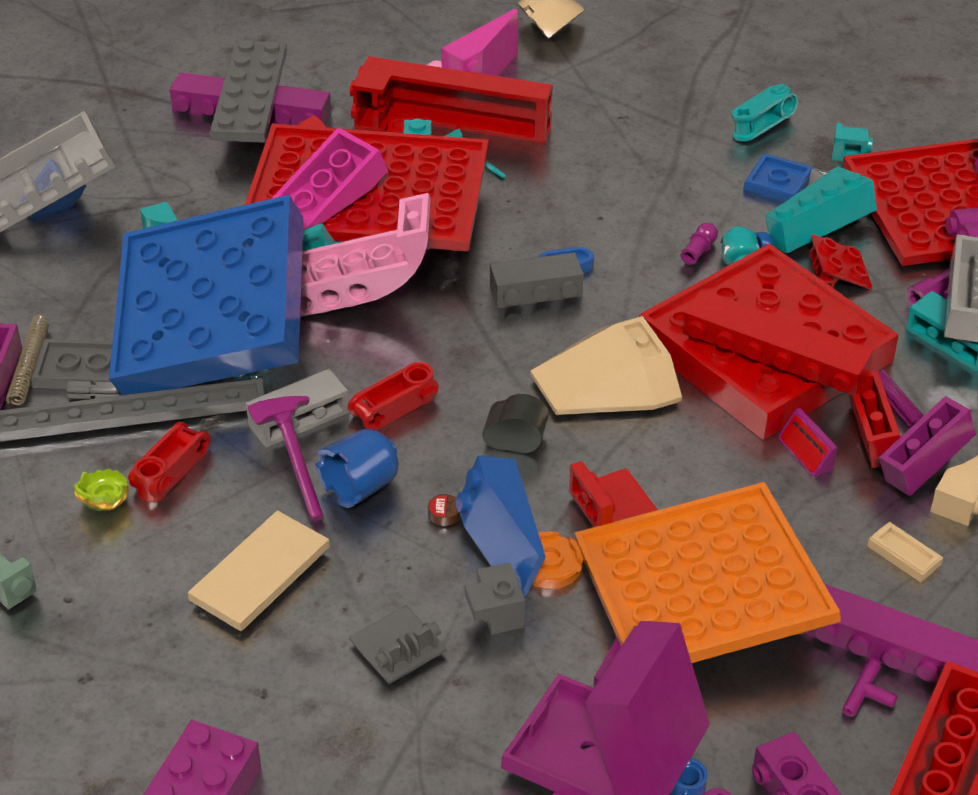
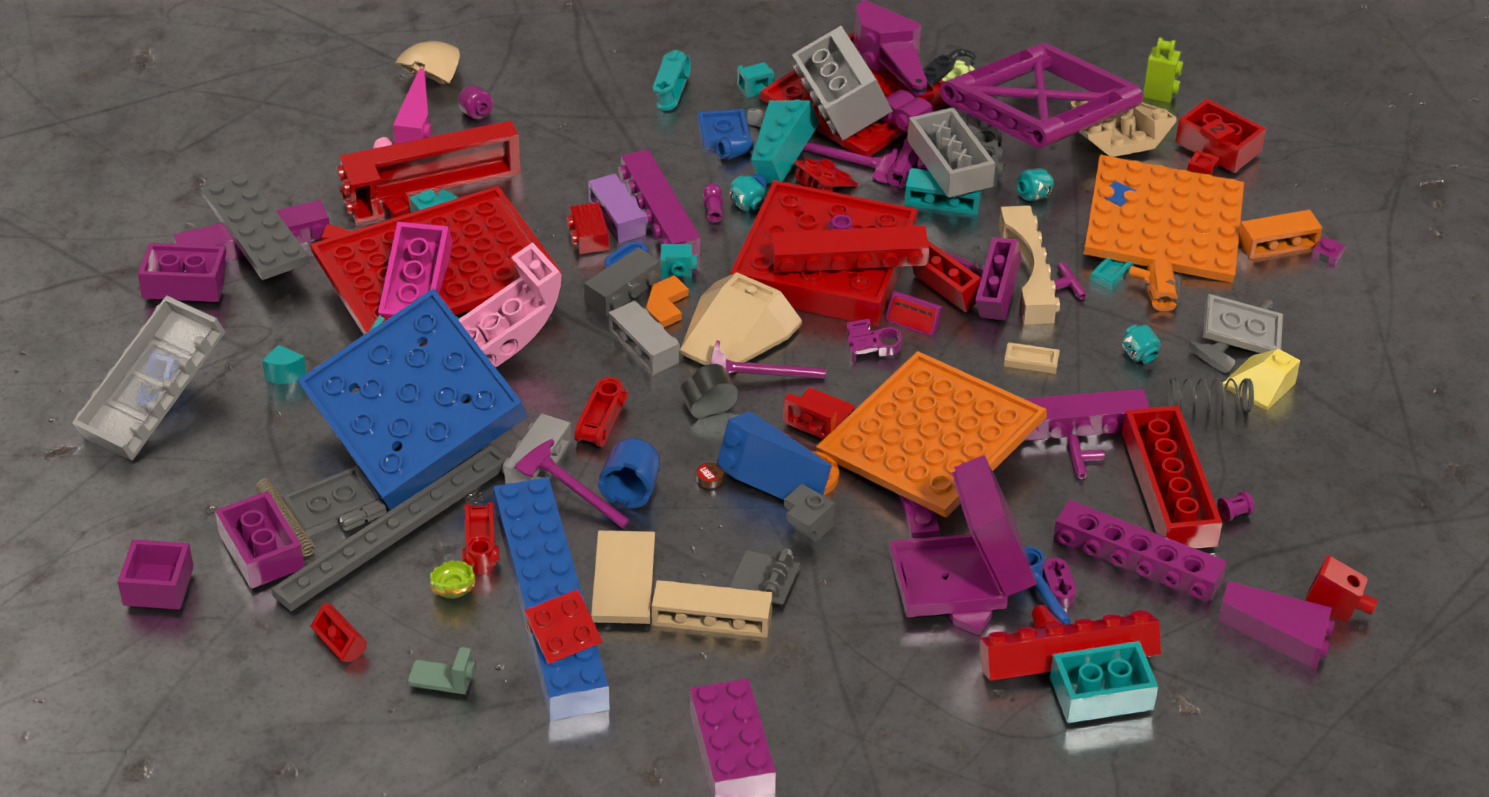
camera: 35 degrees left, 0 degrees up
none -> magenta slope [138,243,226,302]
none -> magenta head [458,85,493,120]
none -> blue brick [493,477,609,721]
none -> red hinge [524,589,603,665]
none -> red brick [566,202,609,254]
none -> medium lavender brick [588,174,648,243]
none -> light grey brick [609,301,680,375]
none -> magenta brick [618,149,700,257]
none -> orange tile [646,275,689,327]
none -> tan brick [652,580,772,638]
none -> teal brick [661,244,697,280]
none -> magenta piece [710,340,826,379]
none -> blue cone [716,137,754,160]
none -> light grey brick [792,26,892,140]
none -> magenta piece [802,142,897,184]
none -> magenta plate [828,215,854,230]
none -> magenta piece [846,319,902,361]

